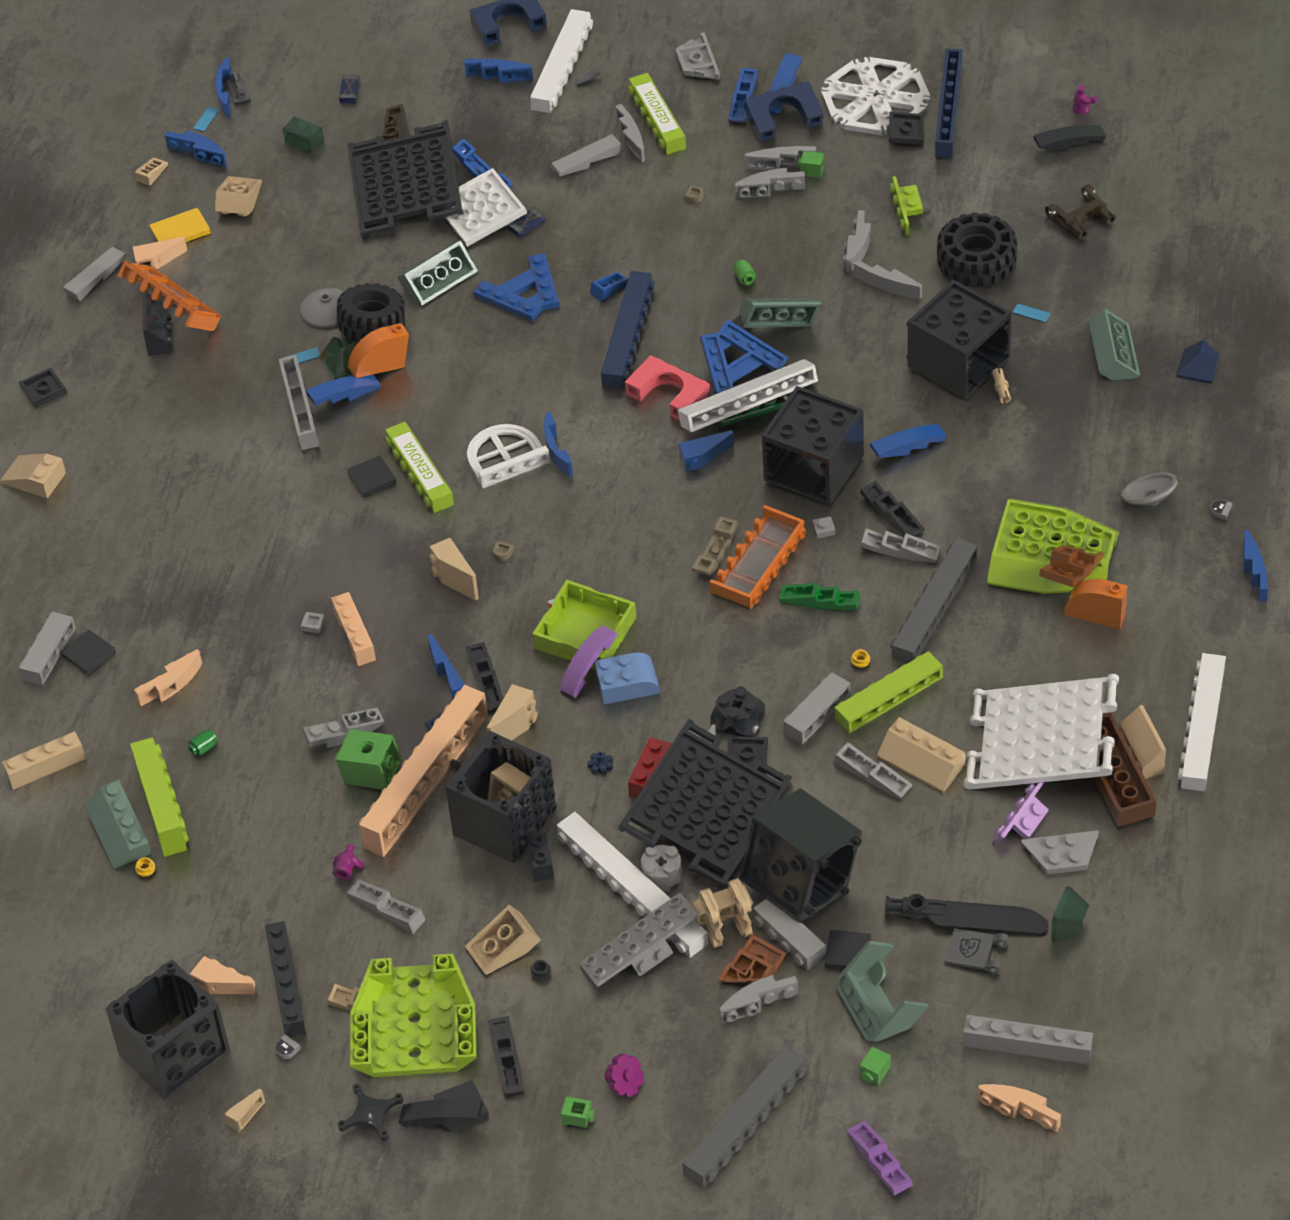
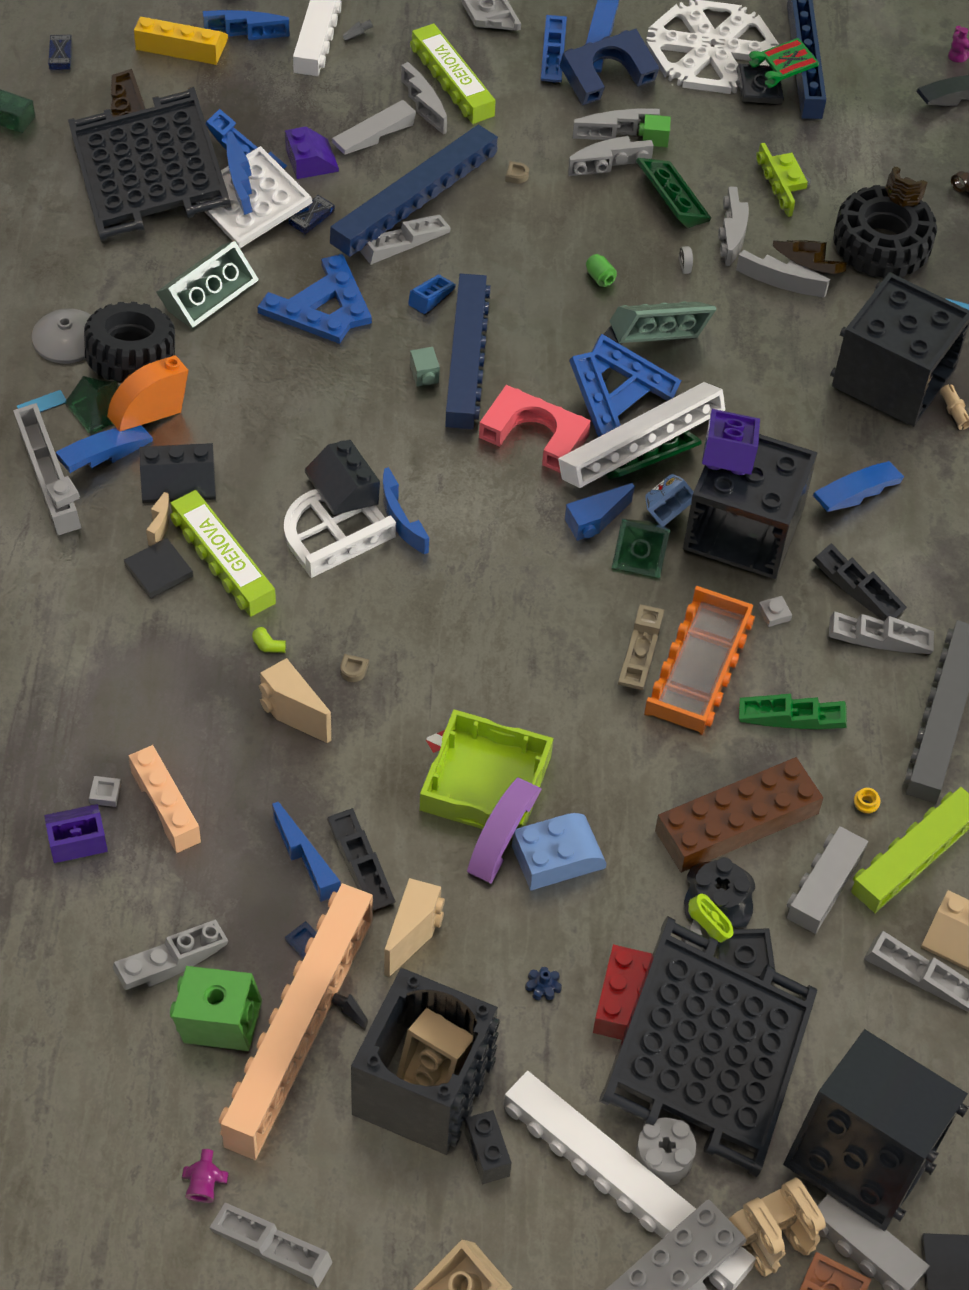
camera: 15 degrees left, 5 degrees up
none -> dark purple slope [44,804,108,863]
none -> light grey plate [46,476,80,509]
none -> yellow slope [134,16,228,65]
none -> black slope [139,443,216,503]
none -> tan slope [146,492,170,546]
none -> blue slope [227,131,253,215]
none -> lime arm [252,627,286,653]
none -> dark purple slope [285,127,339,179]
none -> black slope [305,440,380,515]
none -> dark blue brick [330,124,498,257]
none -> light grey slope [360,214,451,265]
none -> sand green brick [410,347,440,387]
none -> clear green slope [612,519,671,578]
none -> dark green slope [636,158,711,228]
none -> medium blue torso [645,474,694,527]
none -> reddish brown brick [655,757,824,873]
none -> light grey tile [678,246,693,274]
none -> lime plate [688,894,733,942]
none -> dark purple slope [702,409,760,475]
none -> green flag [749,38,819,88]
none -> dark brown slope [773,240,847,274]
none -> dark brown hair [885,167,928,207]

